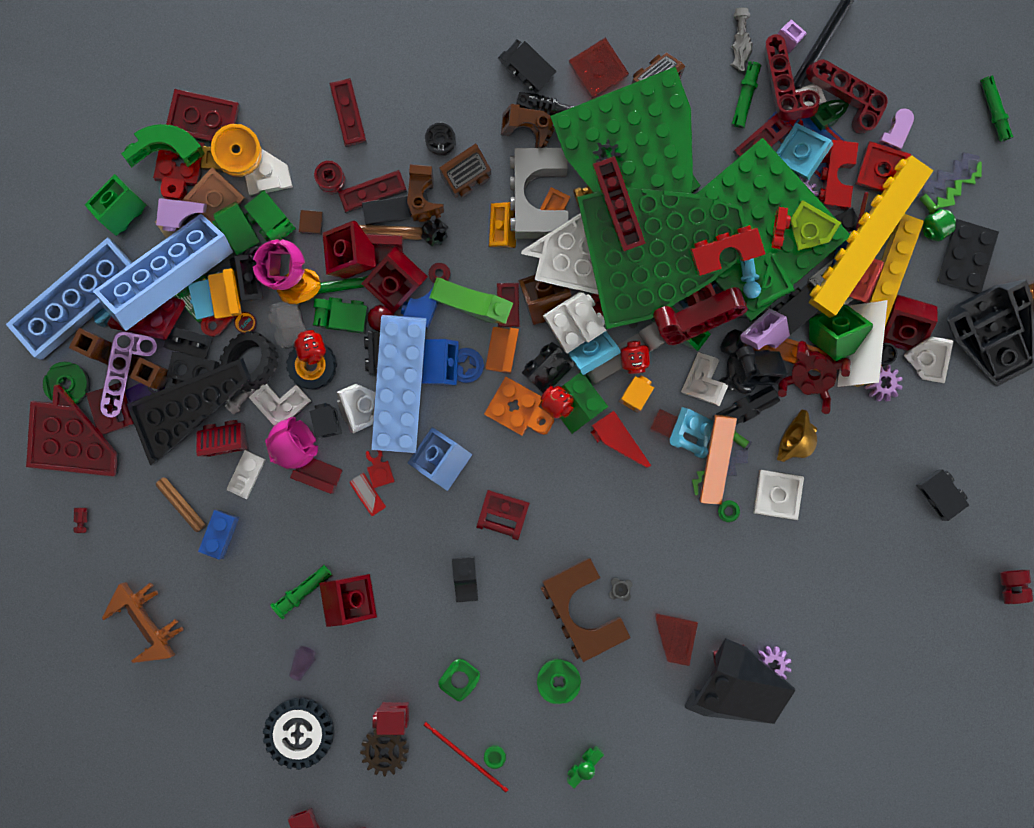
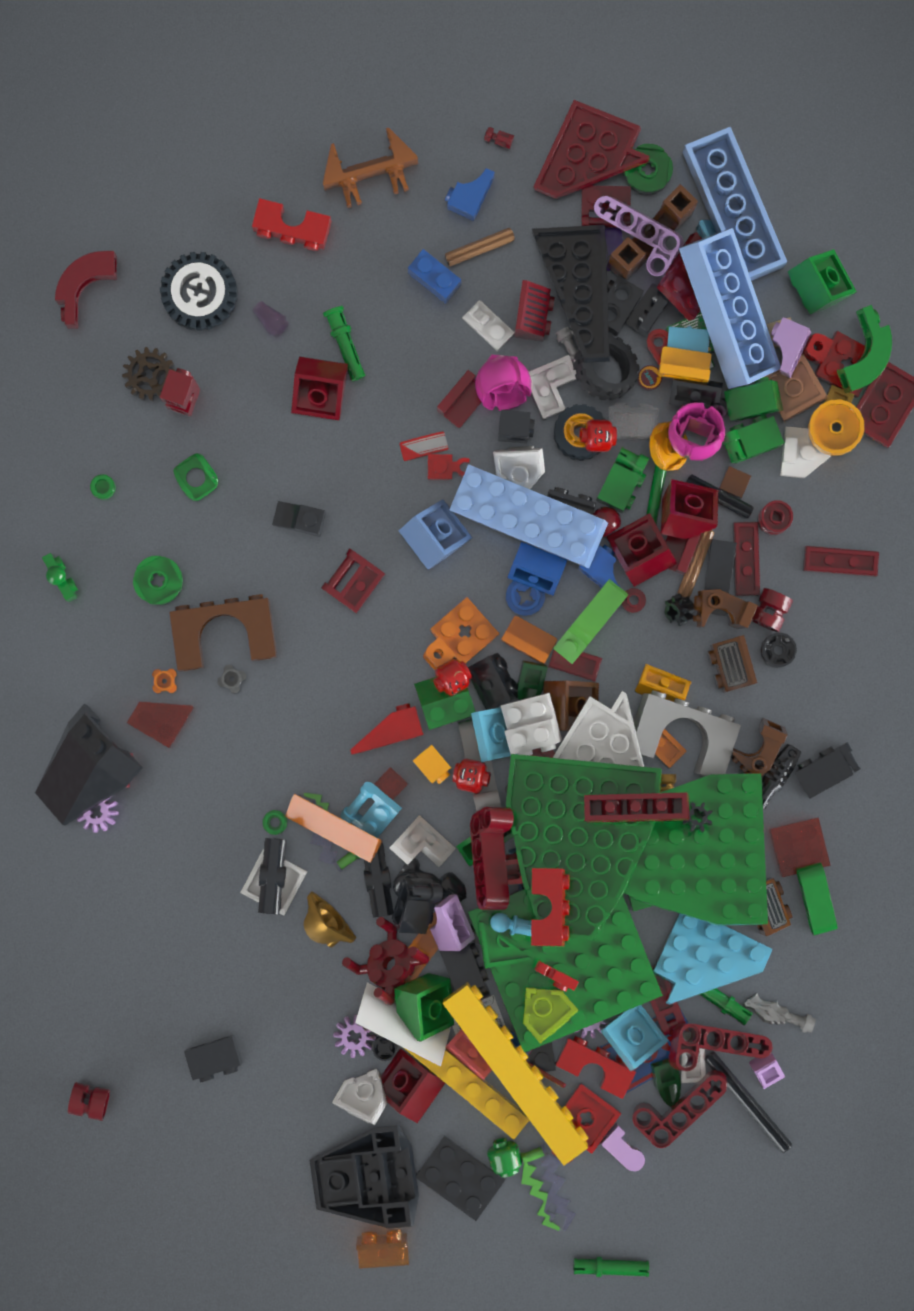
camera: 110 degrees right, 0 degrees up
red piece [423,722,508,793] -> none
none -> orange plate [152,669,177,694]
none -> red arch [252,198,332,251]
none -> black piece [258,838,287,915]
none -> blue arch [445,168,495,221]
none -> dark green plate [517,660,548,700]
none -> medium azure wing [653,913,773,1005]
none -> black axle [686,474,754,518]
none -> dark red wheel [751,588,793,632]
none -> green beam [796,862,838,936]

